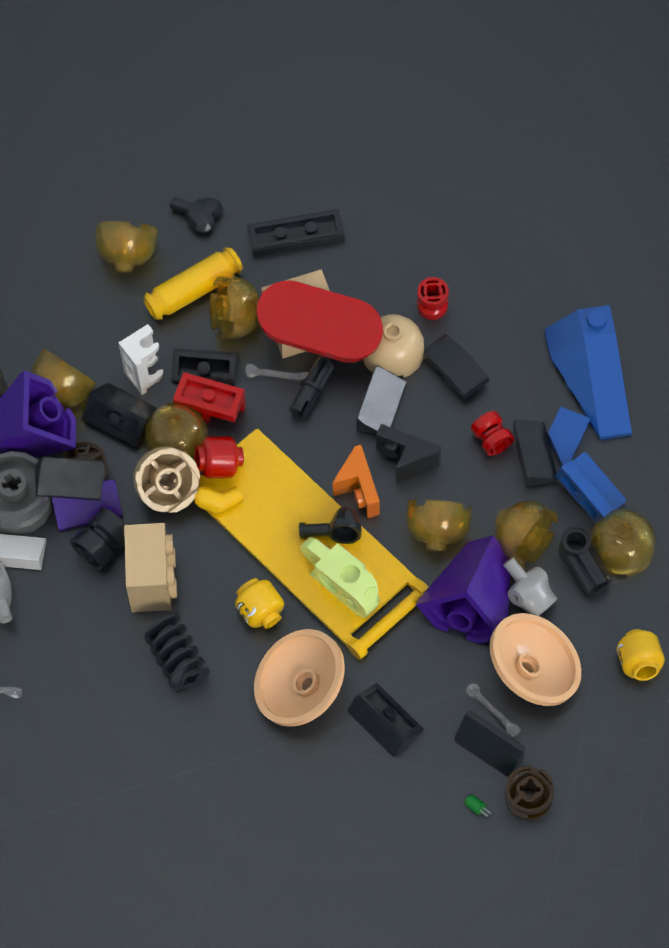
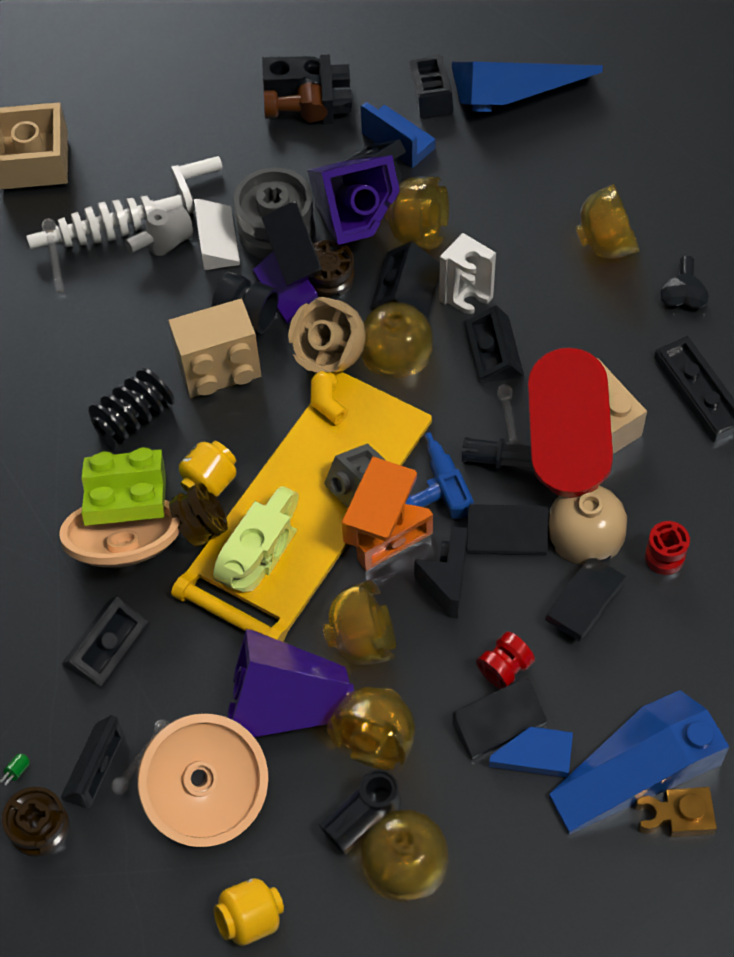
camera: 75 degrees right, 5 degrees down
yellow axle [143,247,243,320] -> none
red panel [173,372,246,424] -> none
red head [194,436,244,479] -> none
clear yellow cylinder [209,276,260,339] -> none
black bar [299,507,362,544] -> none
light grey piece [503,557,558,616] -> none
blue panel [555,452,626,525] -> none
none -> lime plate [81,447,166,526]
none -> dark brown wheel [169,482,228,547]
none -> dark grey bracket [324,443,385,508]
none -> orange panel [341,456,417,547]
none -> blue piece [405,432,474,519]
none -> pearl gold plate [635,787,717,837]

